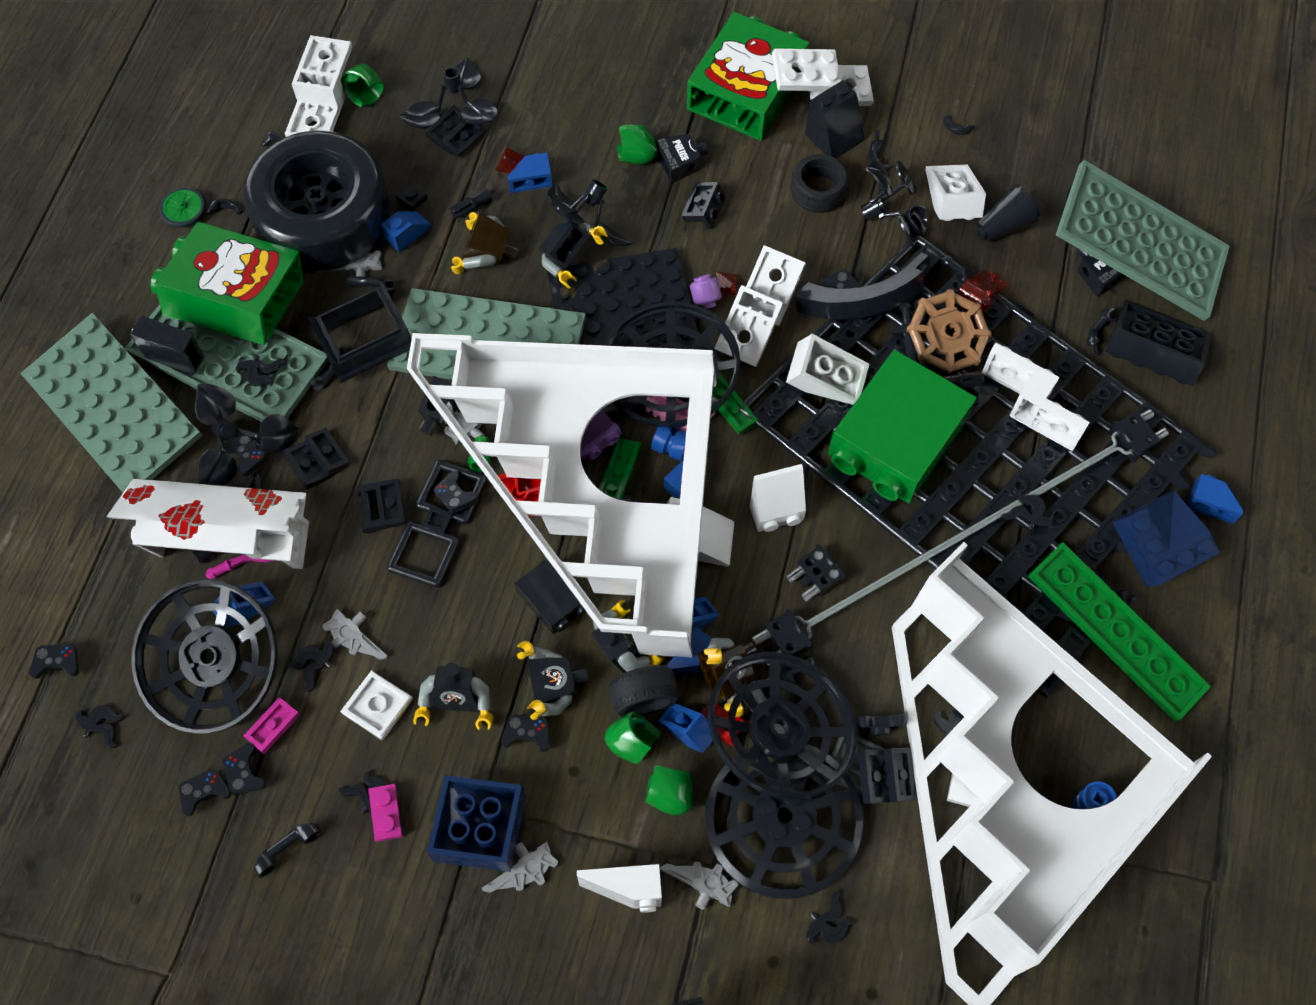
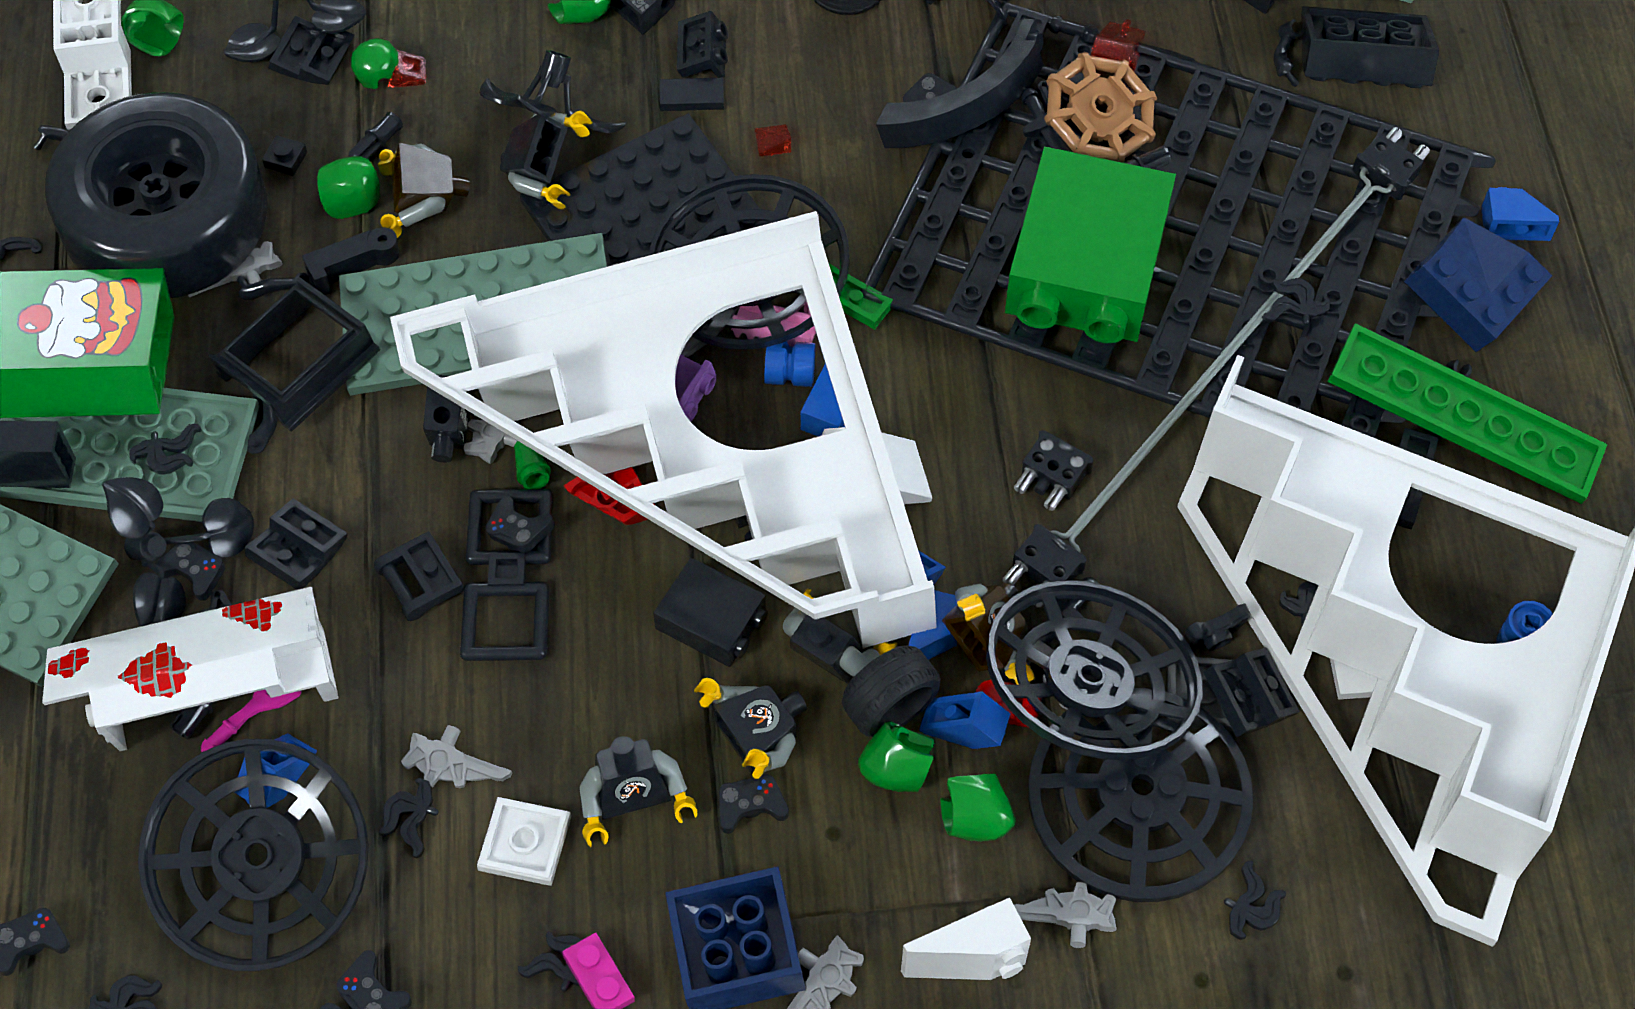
camera: 20 degrees left, 5 degrees down
dark pink plate [244,697,300,754] -> none
blue slope [381,211,432,253] -> none
blue slope [508,153,552,193] -> none
green tile [599,438,642,500] -> none
medium lavender head [690,274,722,309] -> none
white bracket [715,245,806,367] -> none
white slope [750,464,806,532] -> none
white slope [786,334,869,405] -> none
white bracket [982,343,1090,451] -> none
none -> black leg [302,227,400,295]
none -> green piece [317,156,381,219]
none -> green hair [351,38,398,89]
none -> black tile [660,78,724,111]

